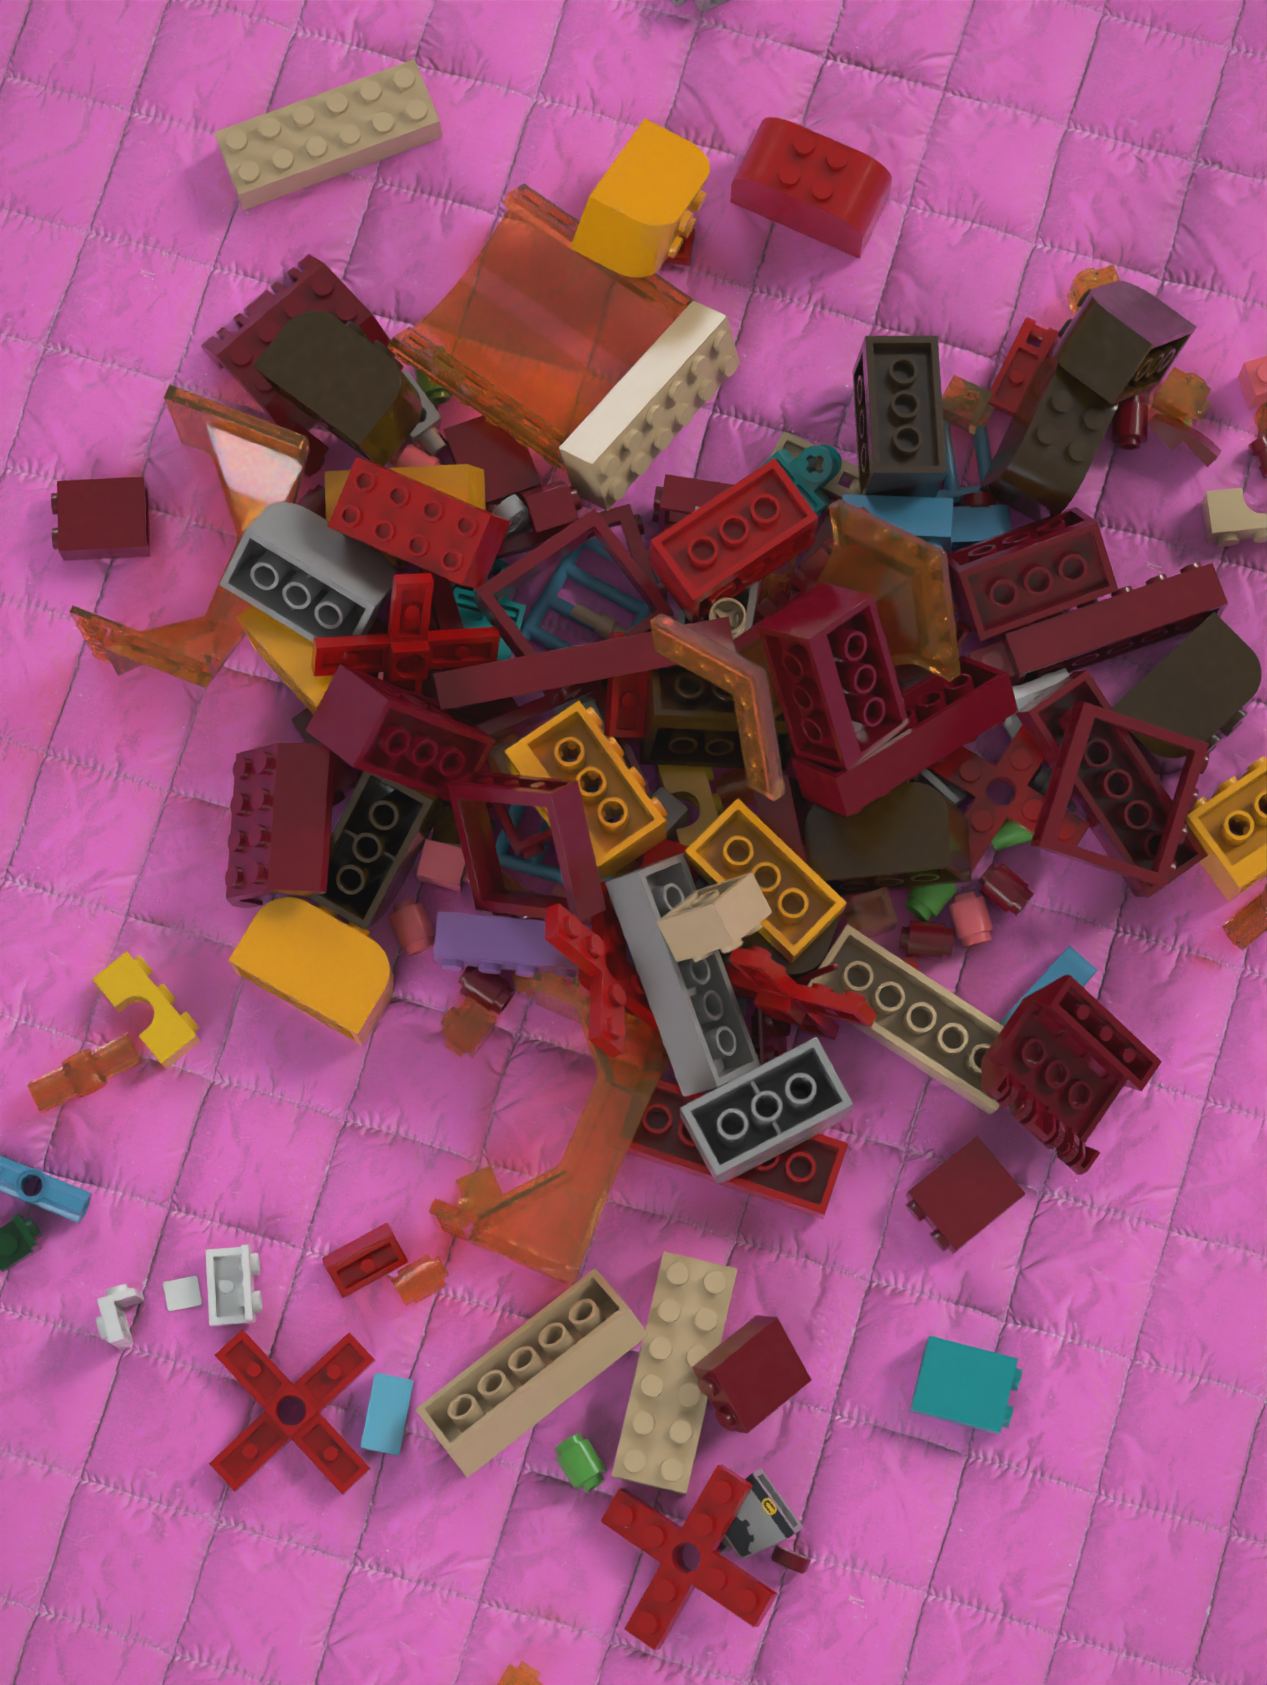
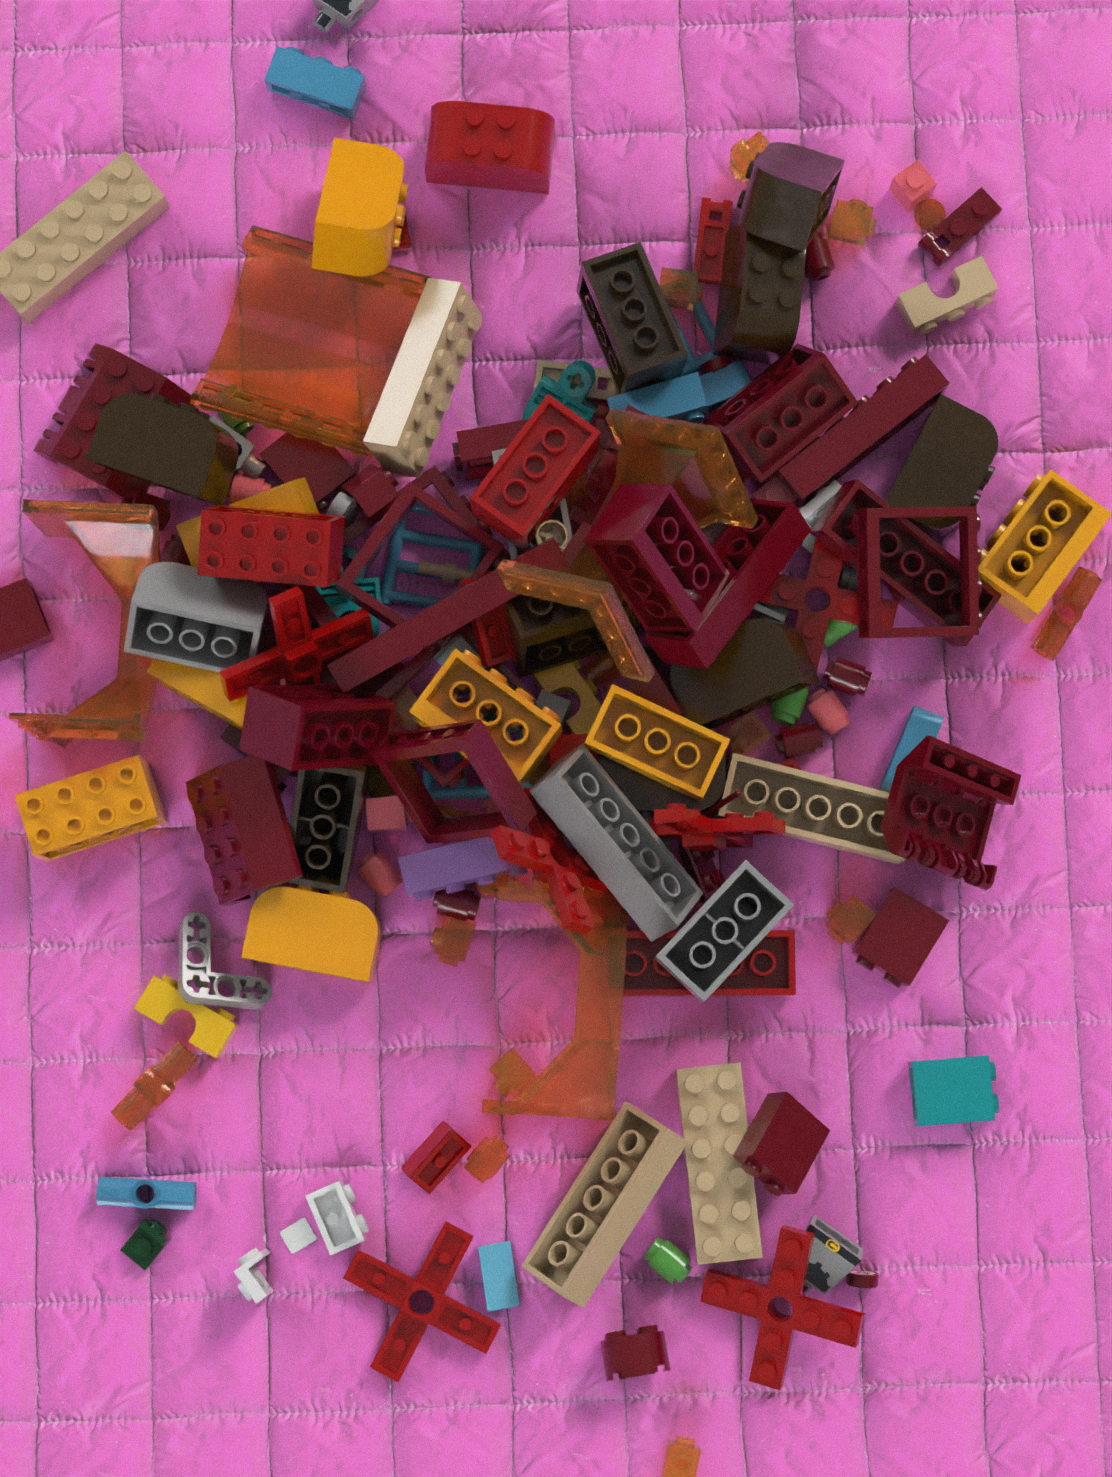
camera: 20 degrees left, 5 degrees up
tan brick [656,872,772,962] -> none
dark red slope [1147,413,1222,467] -> none
none -> light orange brick [15,755,168,862]
none -> light grey beam [178,912,272,1010]
none -> dark azure brick [265,46,366,120]
none -> dark red brick [600,1325,671,1381]
none -> clear orange brick [825,894,877,945]

